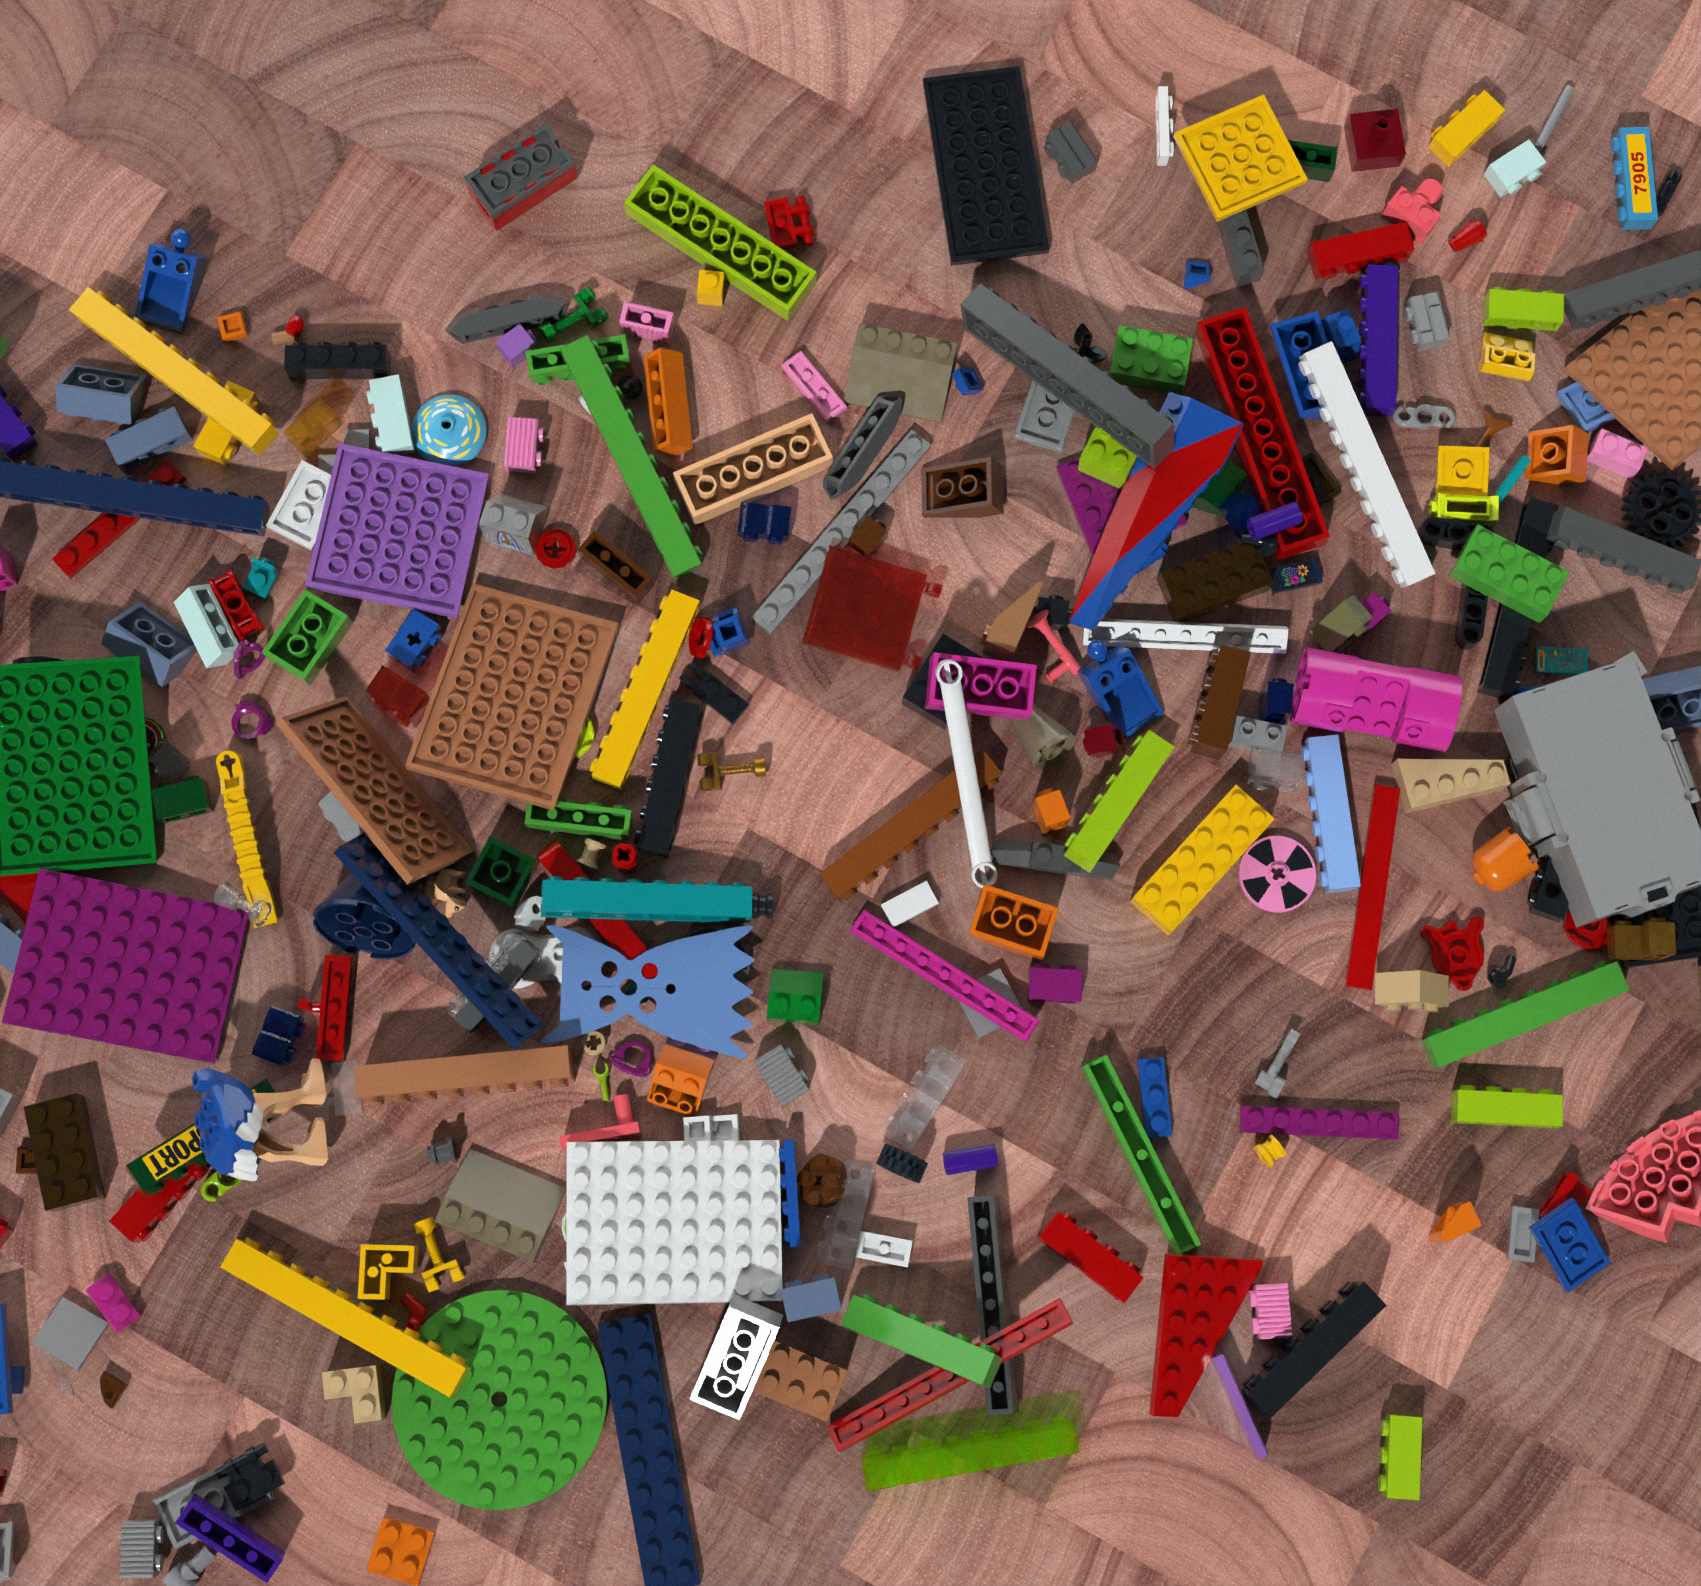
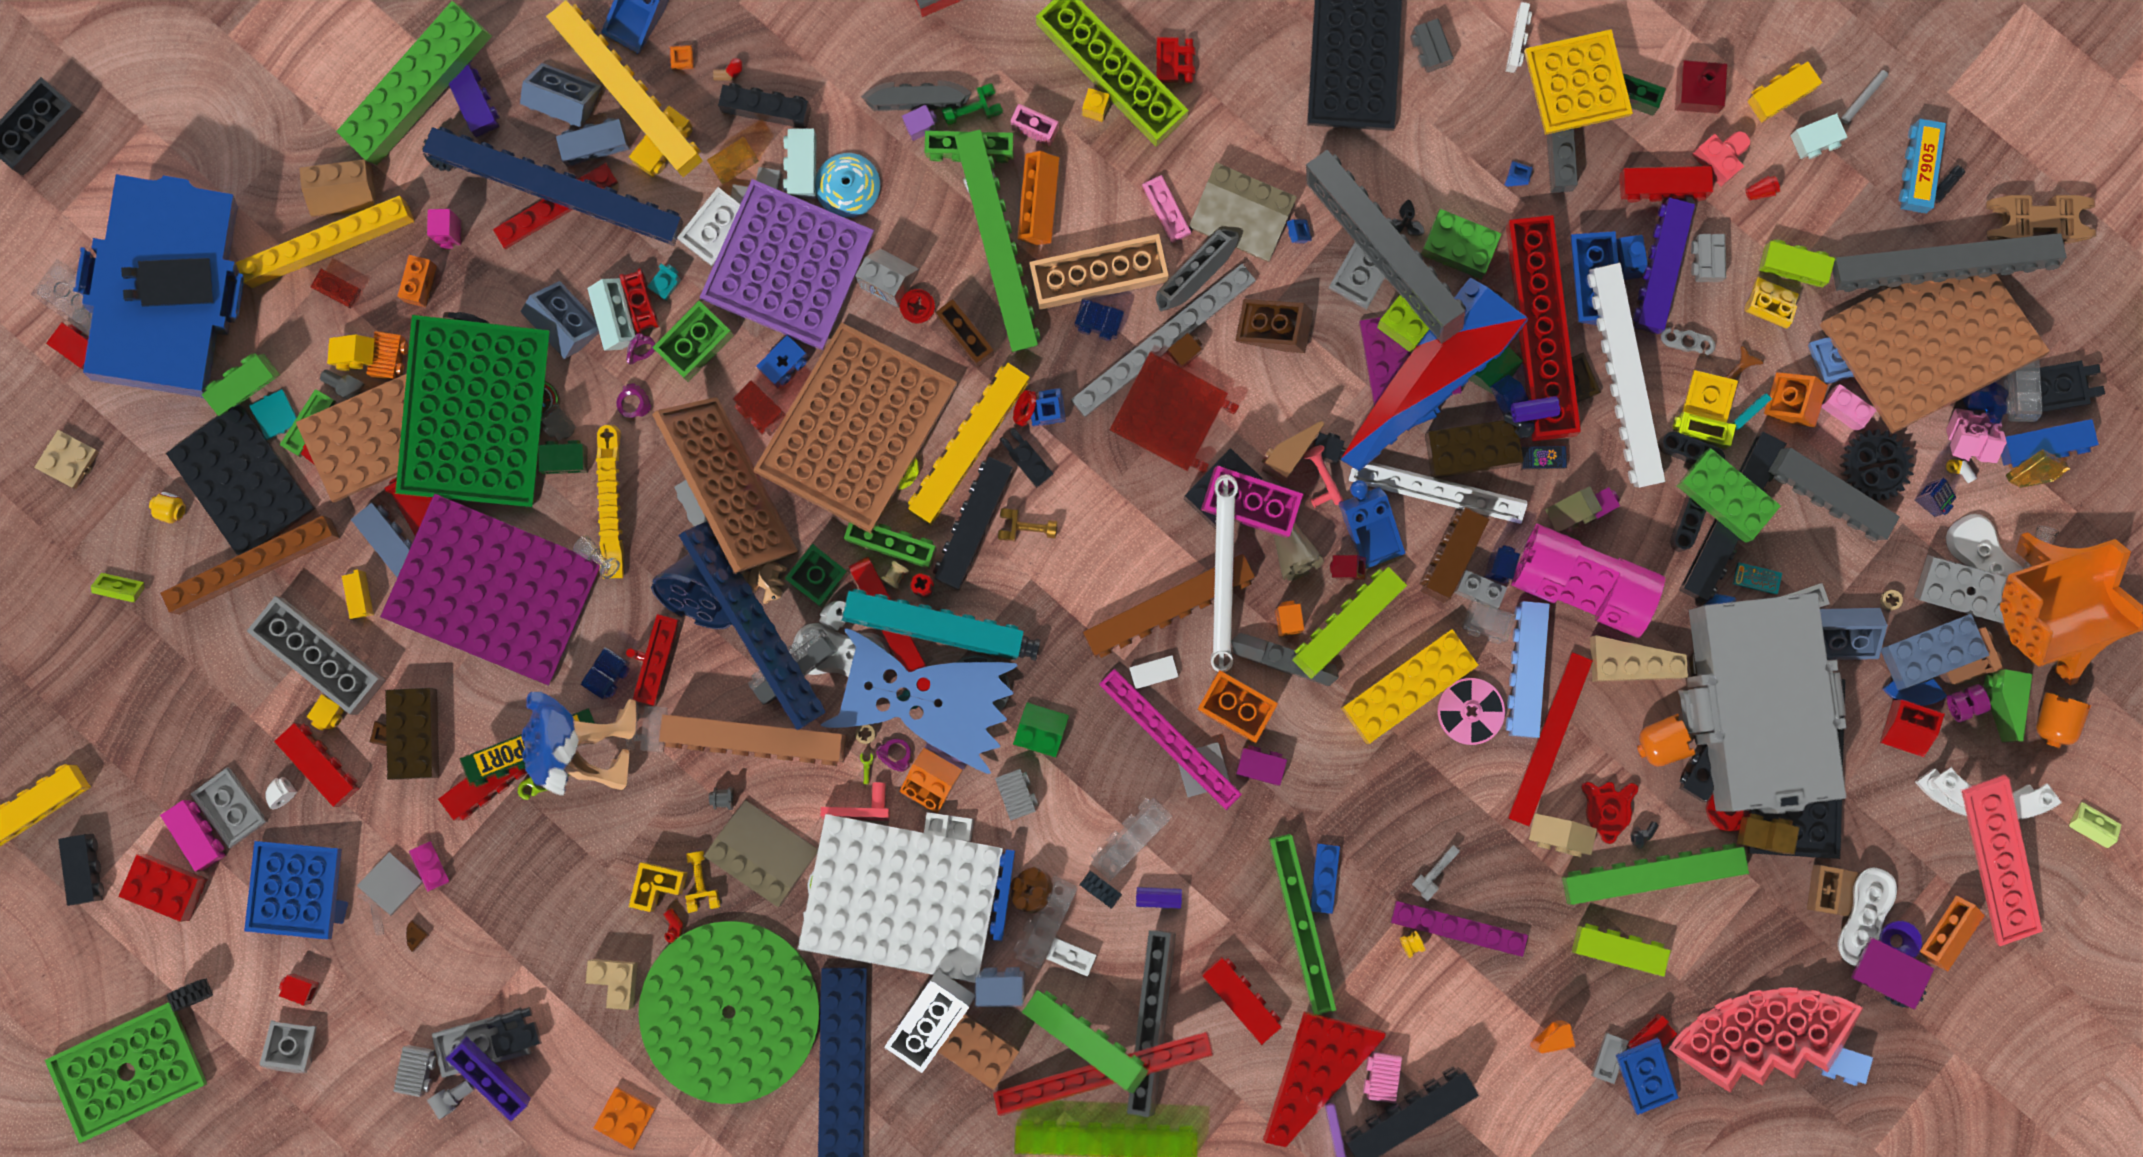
camera: 20 degrees right, 5 degrees up
yellow brick [220,1237,471,1398] -> none
bright pink brick [504,417,544,474] -> none
black plate [618,375,642,400] -> none

